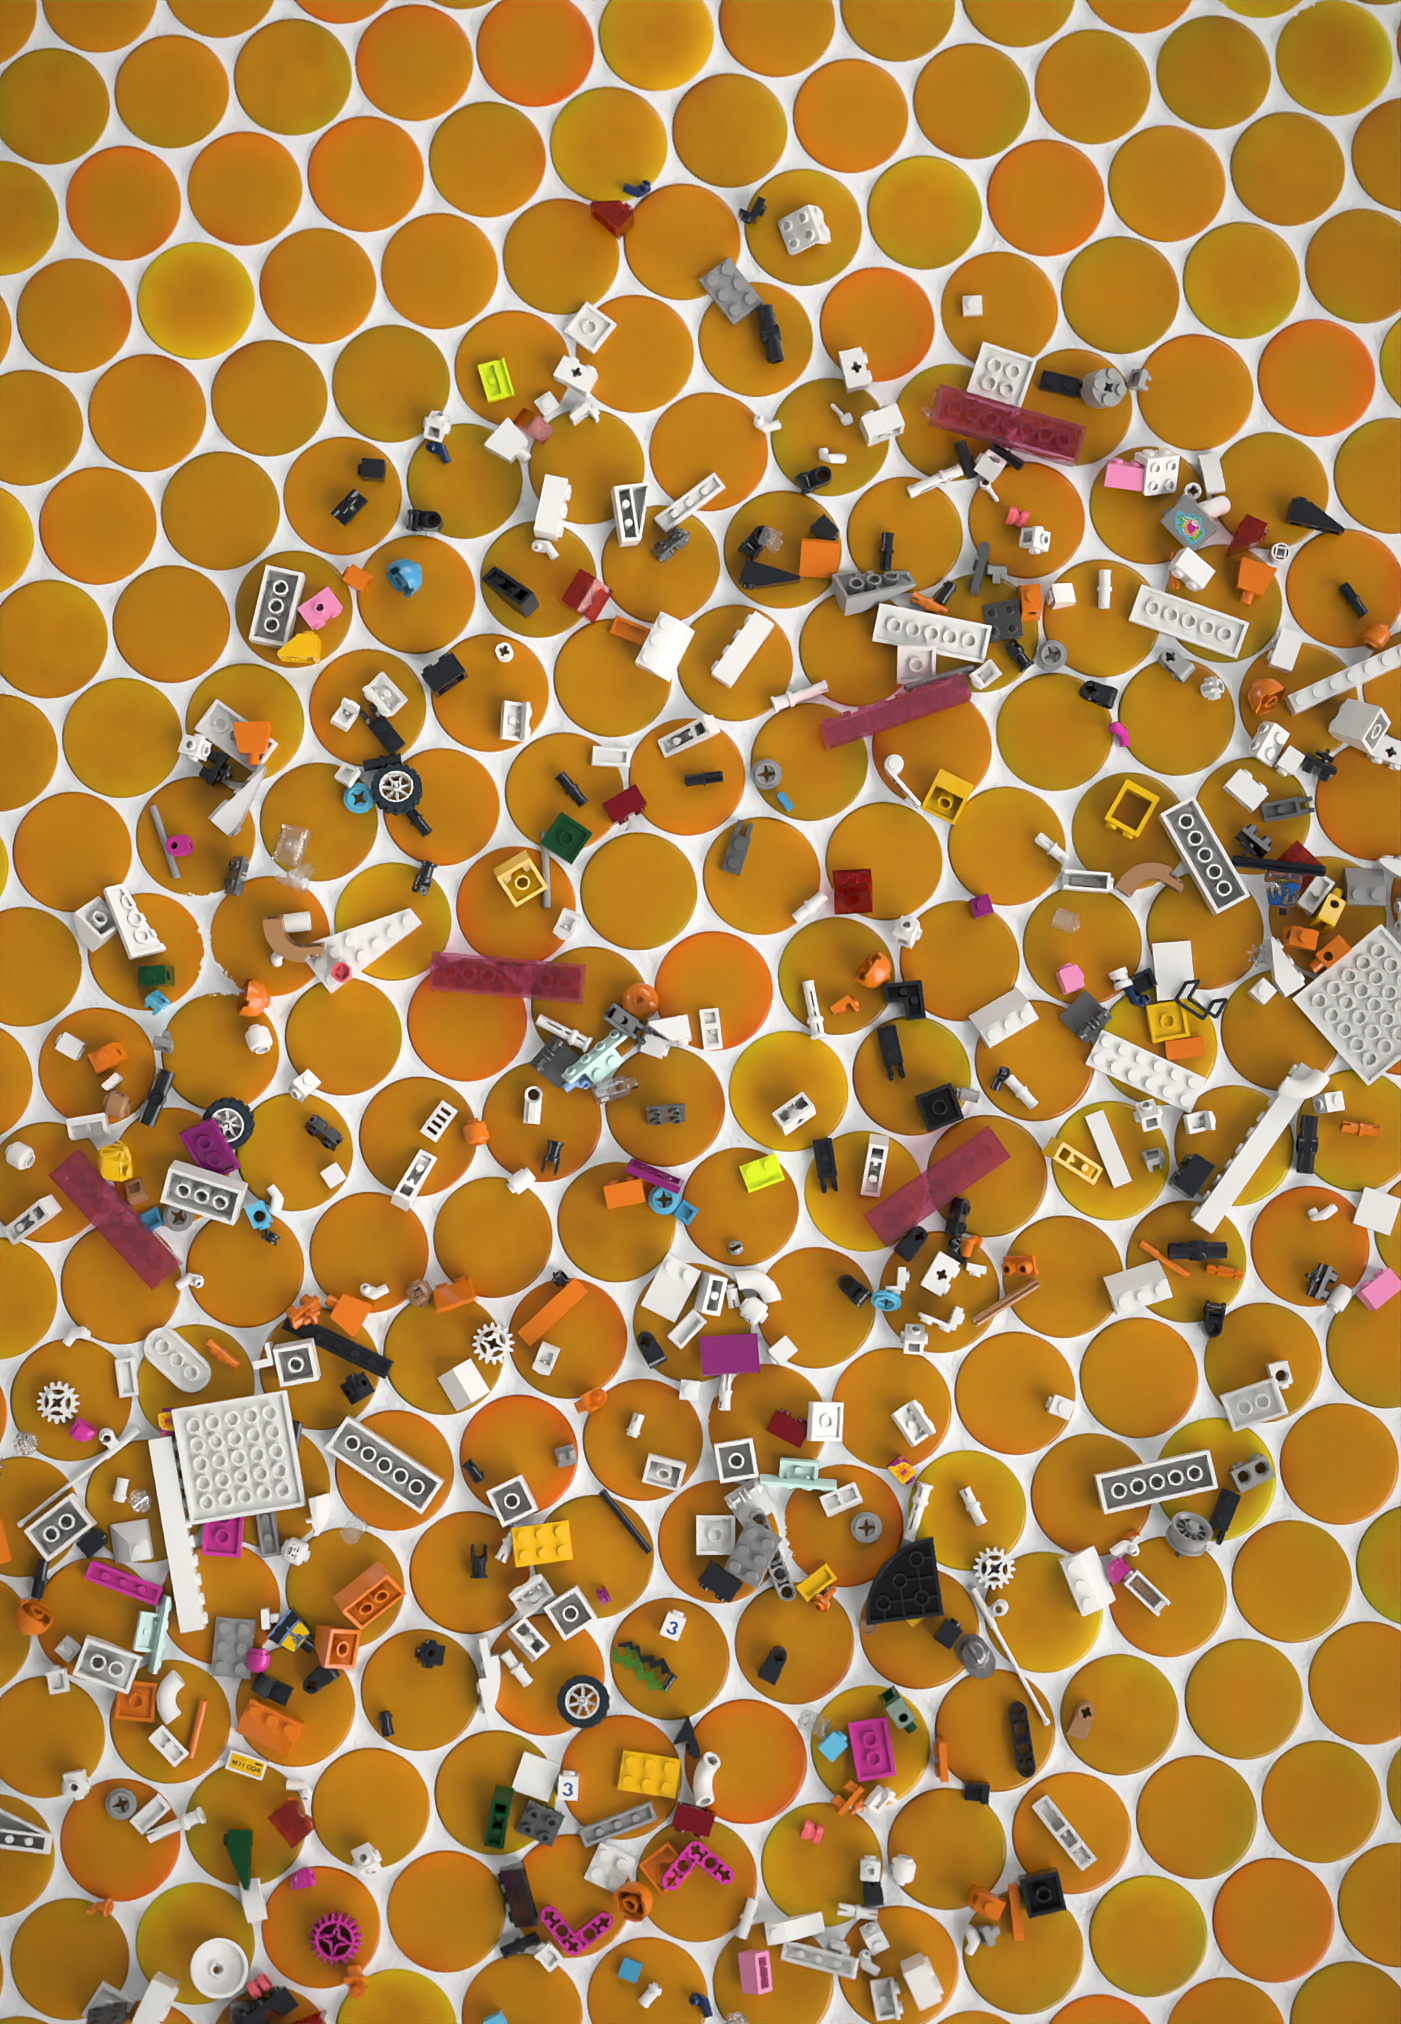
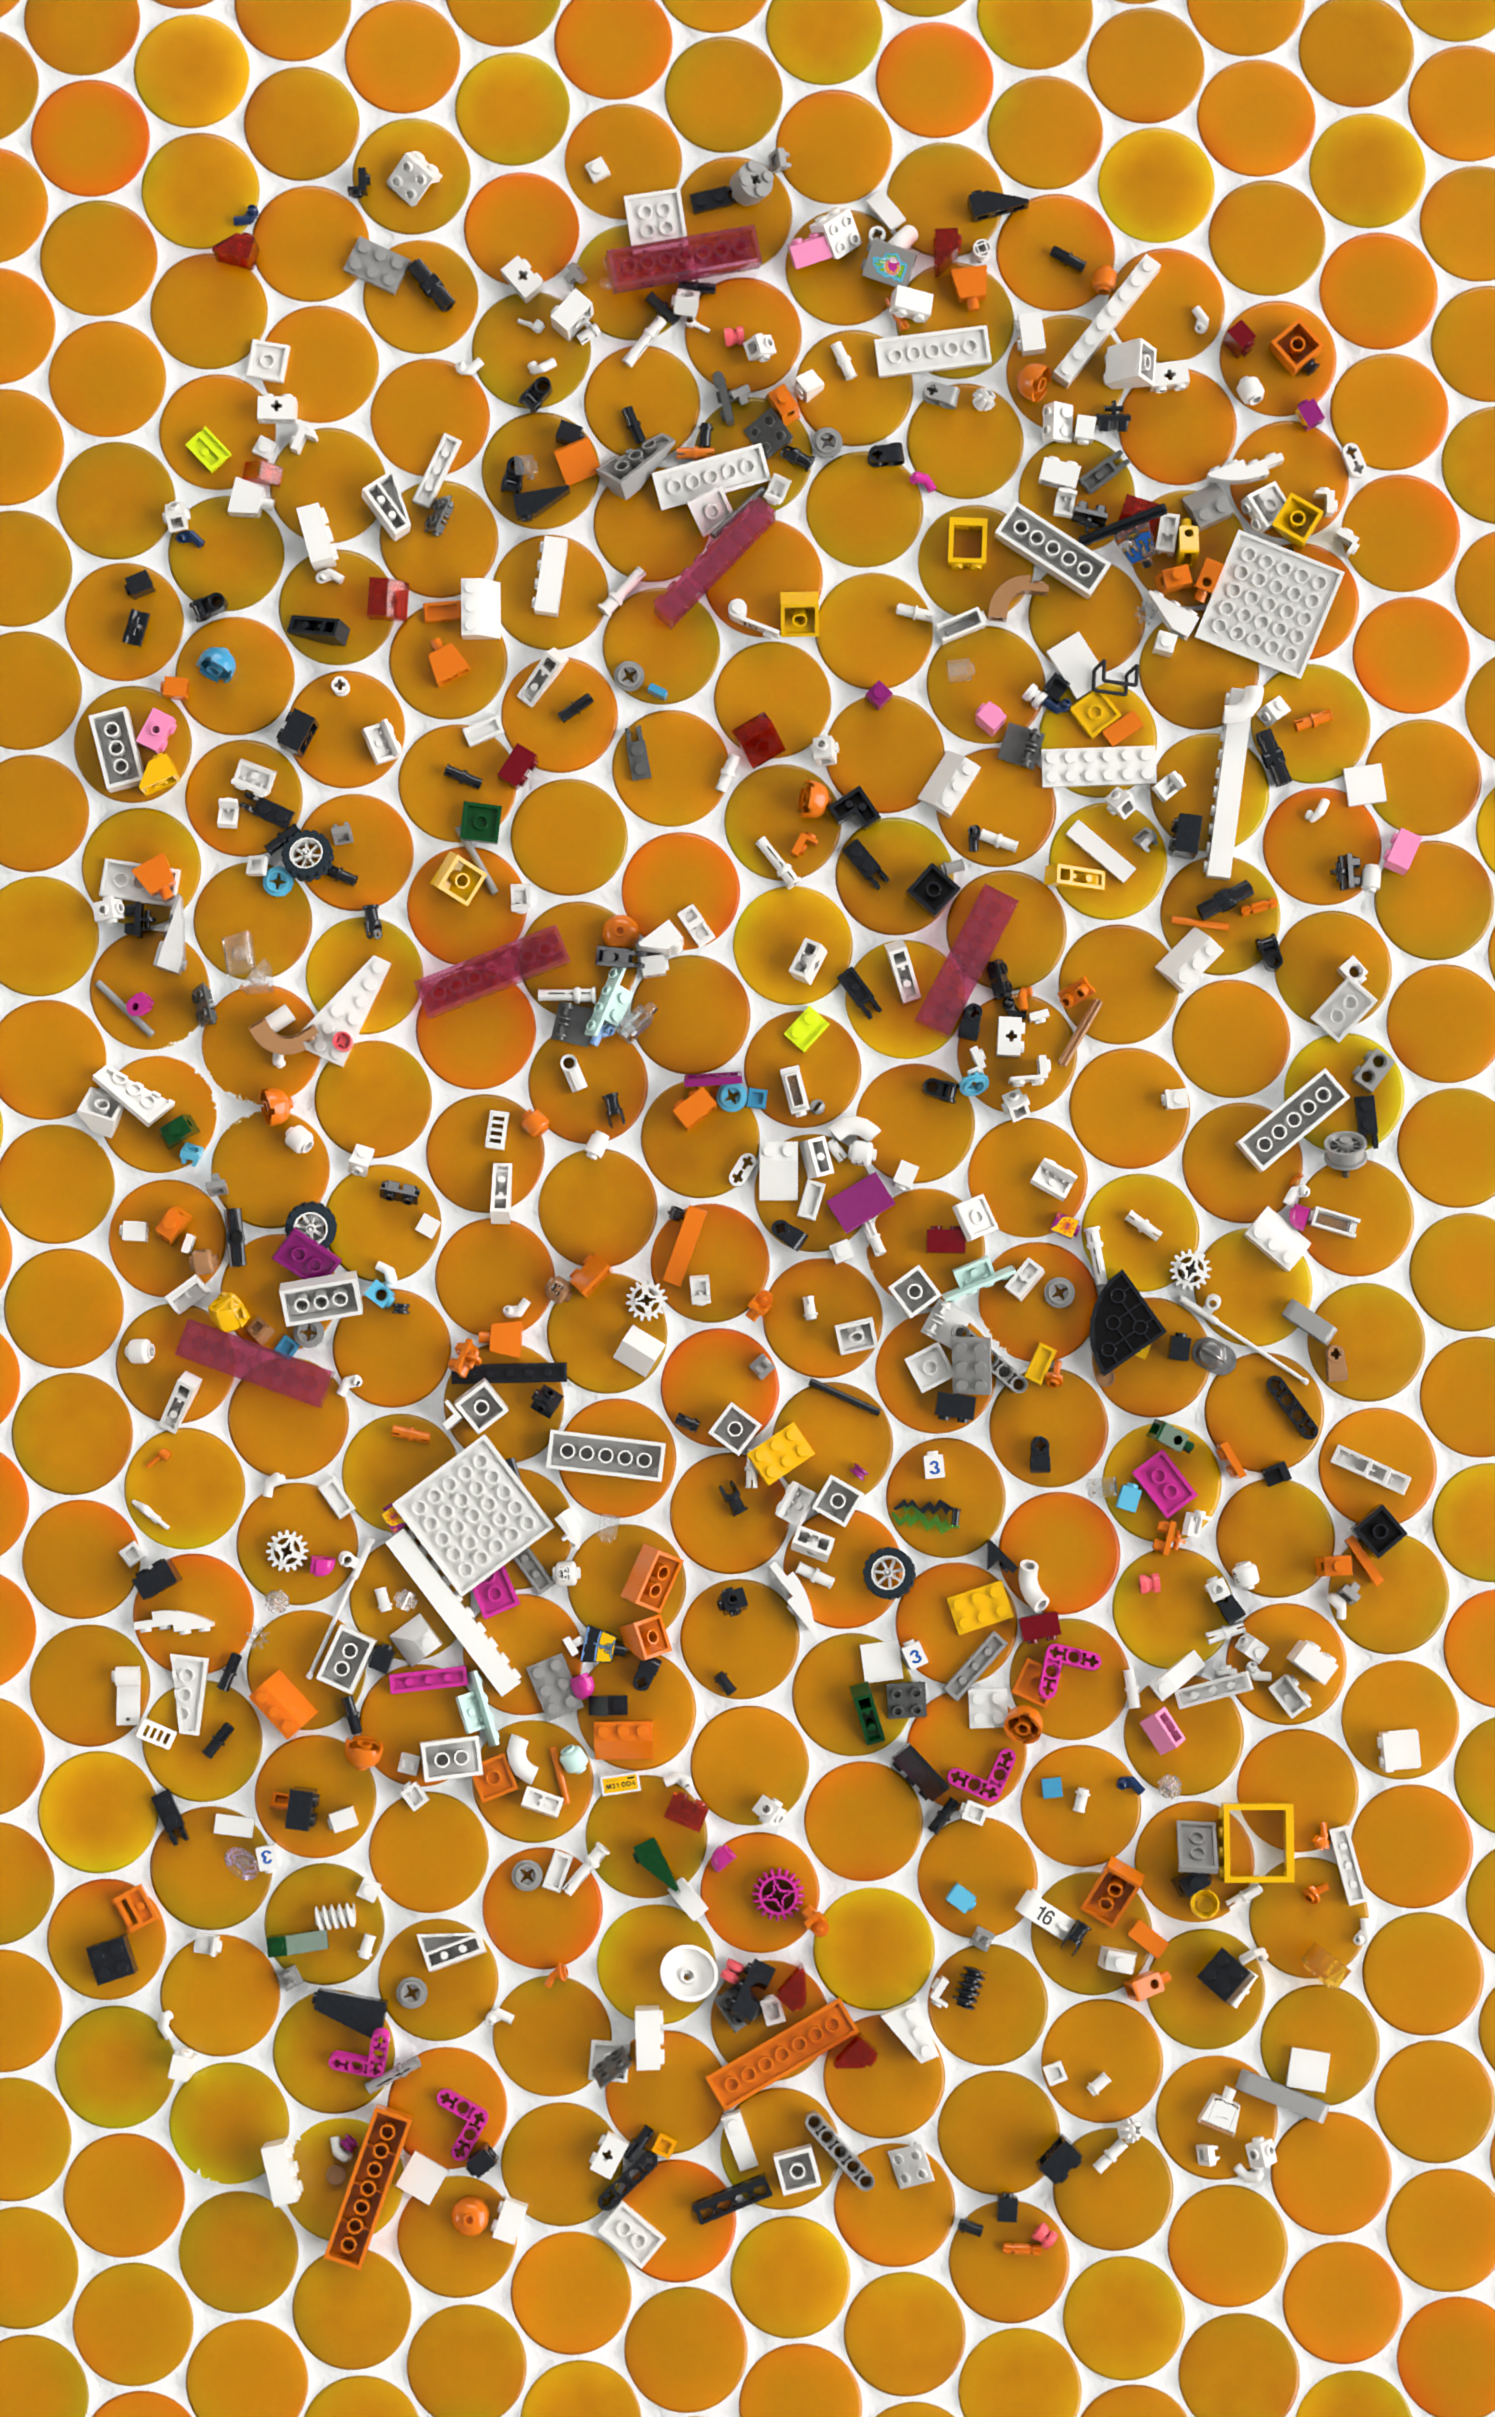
camera: 25 degrees left, 0 degrees up
white brick [61,1769,91,1801] -> none
white tile [144,1327,211,1392] -> none
dark grey hinge [646,1103,686,1126] -> none
none -> light grey tile [331,822,354,846]
none -> orange torso [428,638,471,687]
none -> white arm [485,2008,515,2026]
none -> light aqua head [559,1744,588,1774]
none -> light grey tile [563,262,588,285]
none -> white pin [576,323,601,346]
none -> white beam [729,1153,756,1187]
none -> white window [780,1065,810,1118]
none -> white bracket [1053,487,1078,519]
none -> light grey beam [1281,1299,1338,1346]

